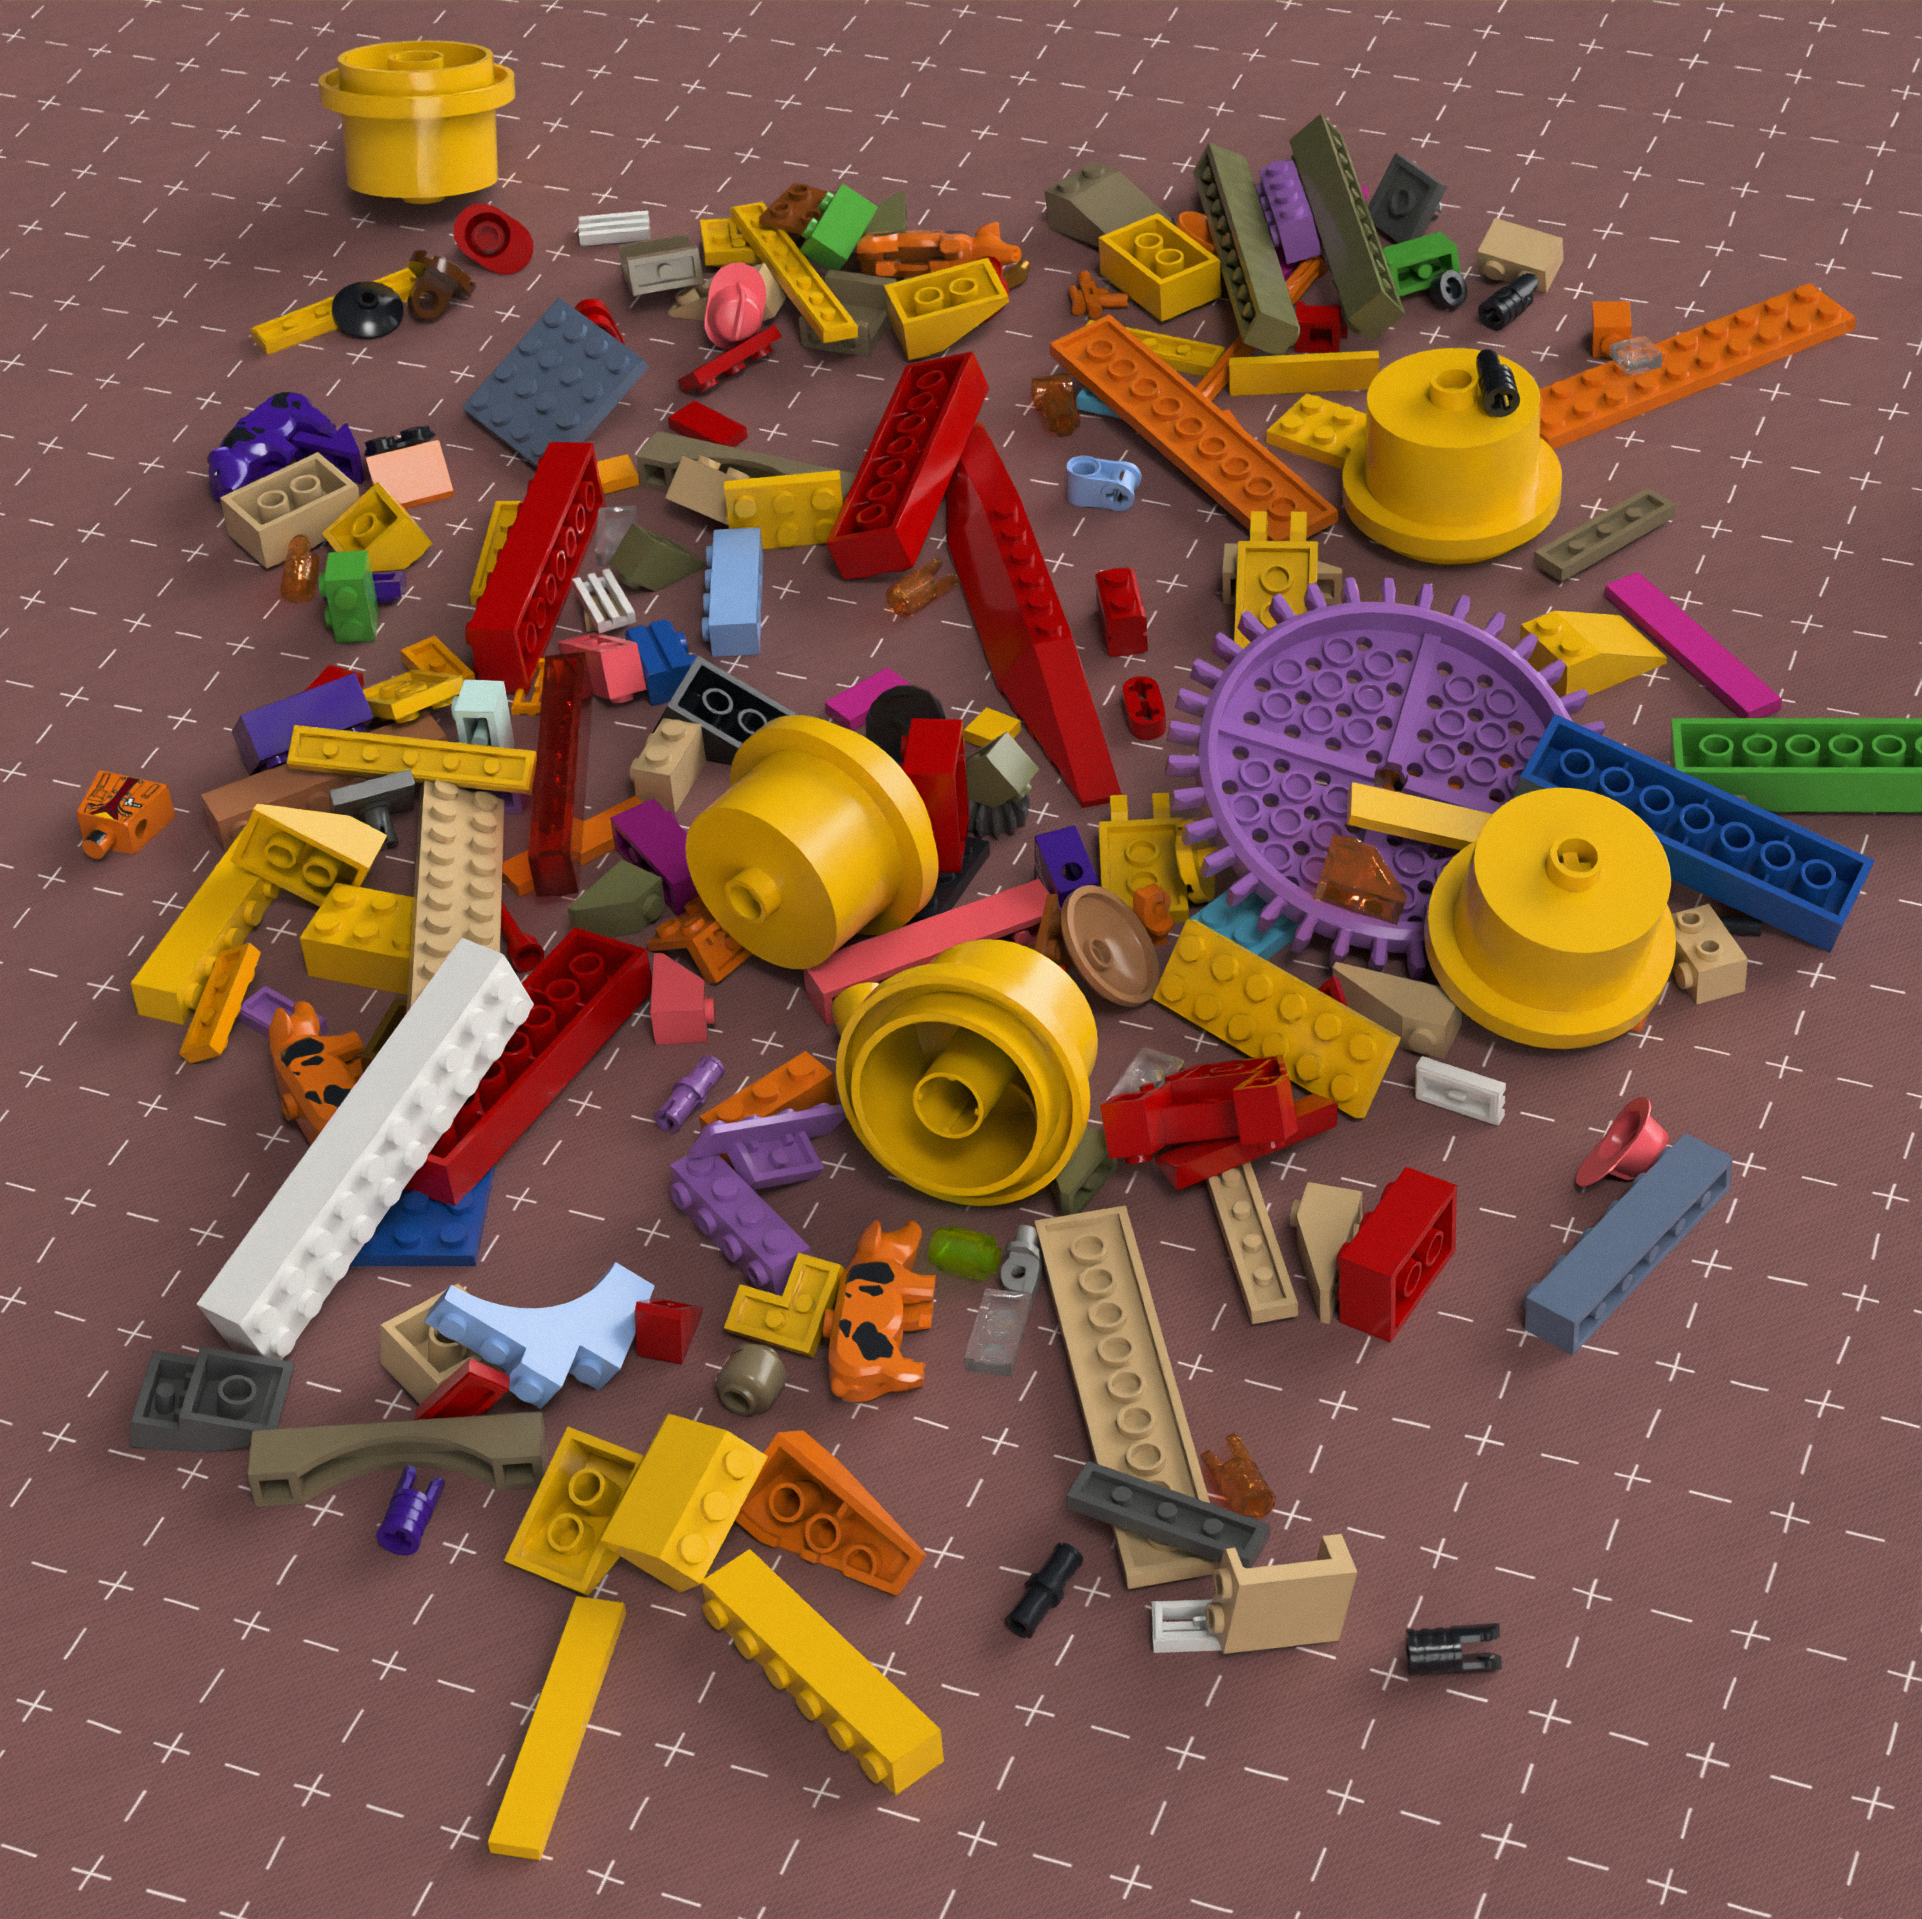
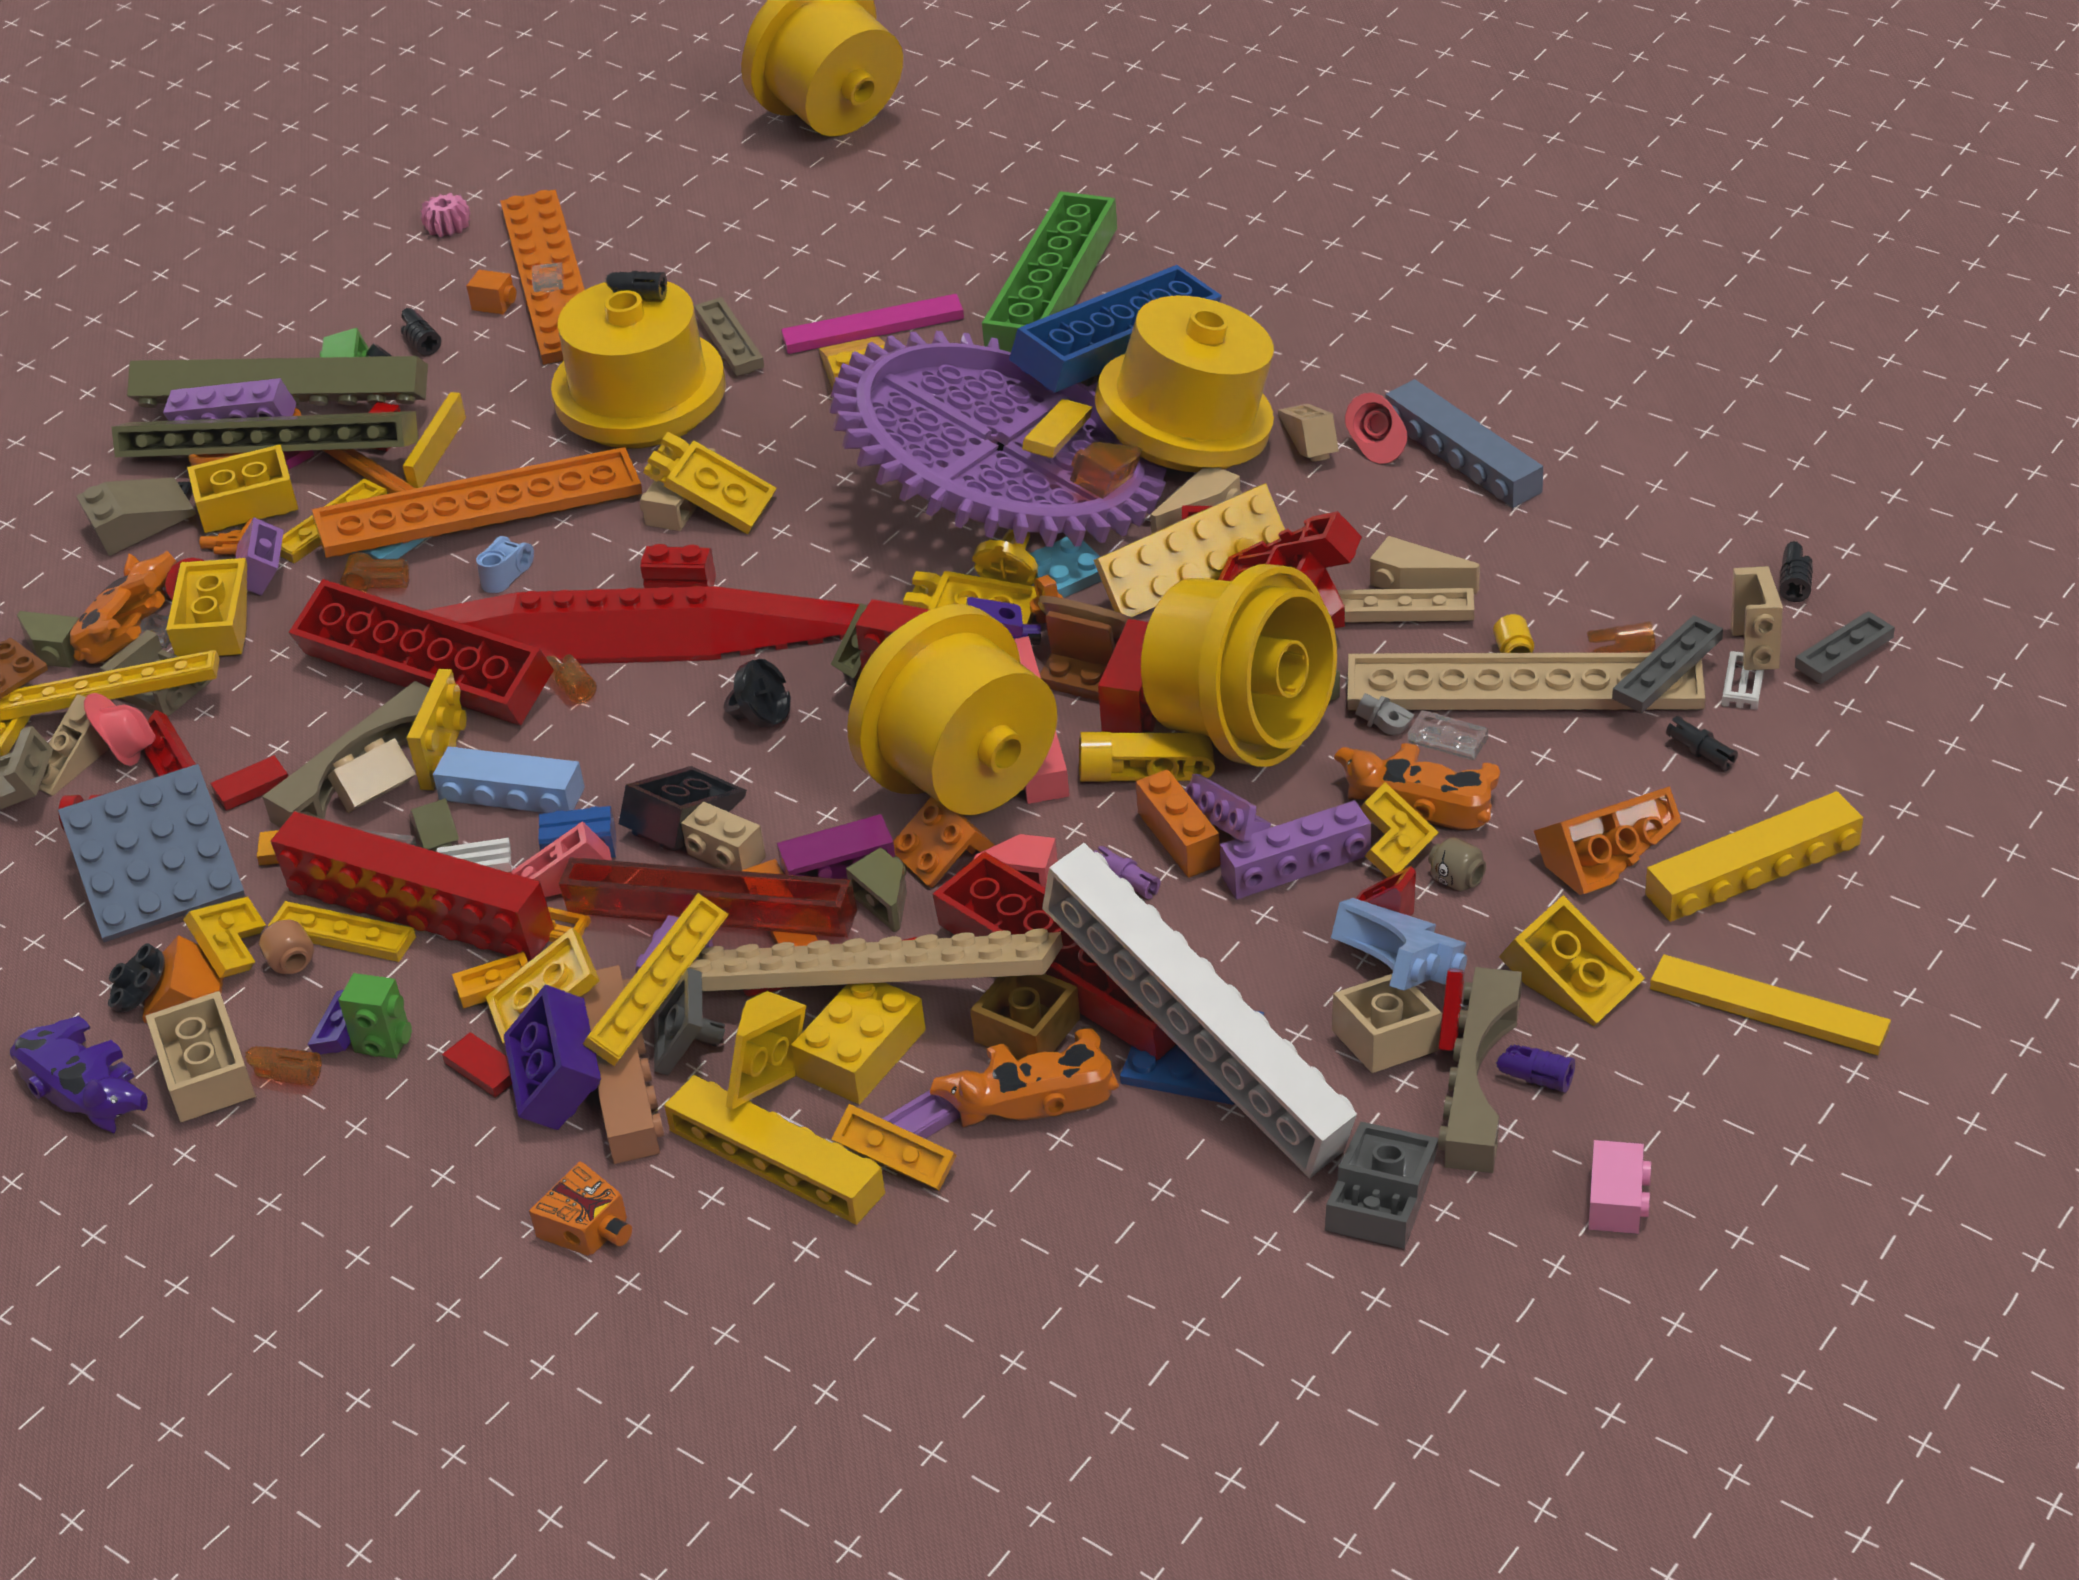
camera: 75 degrees left, 0 degrees up
dark purple slope [291,423,365,484] -> none
yellow slope [322,481,433,572] -> none
light aqua brick [452,680,515,748] -> none
yellow slope [597,1414,768,1593] -> none
bright green brick [799,183,878,271] -> none
dark pink tile [824,667,912,731] -> none
clear neon green brick [928,1225,1002,1281] -> none
yellow tile [964,707,1021,747] -> none
red beam [1122,676,1166,740] -> none
yellow plate [1266,393,1366,470] -> none
red brick [1336,1166,1457,1343] -> none
dark grey tile [1368,153,1448,243] -> none
white tile [1415,1056,1506,1126] -> none
tan brick [1478,218,1564,293] -> none
none -> yellow plate [183,896,266,978]
none -> medium lavender brick [235,517,284,596]
none -> nougat head [259,920,314,974]
none -> bright pink gear [421,193,470,237]
none -> tan slope [1278,404,1339,461]
none -> yellow brick [1493,614,1534,653]
none -> bright pink brick [1589,1140,1651,1234]
none -> dark grey plate [1795,611,1895,684]

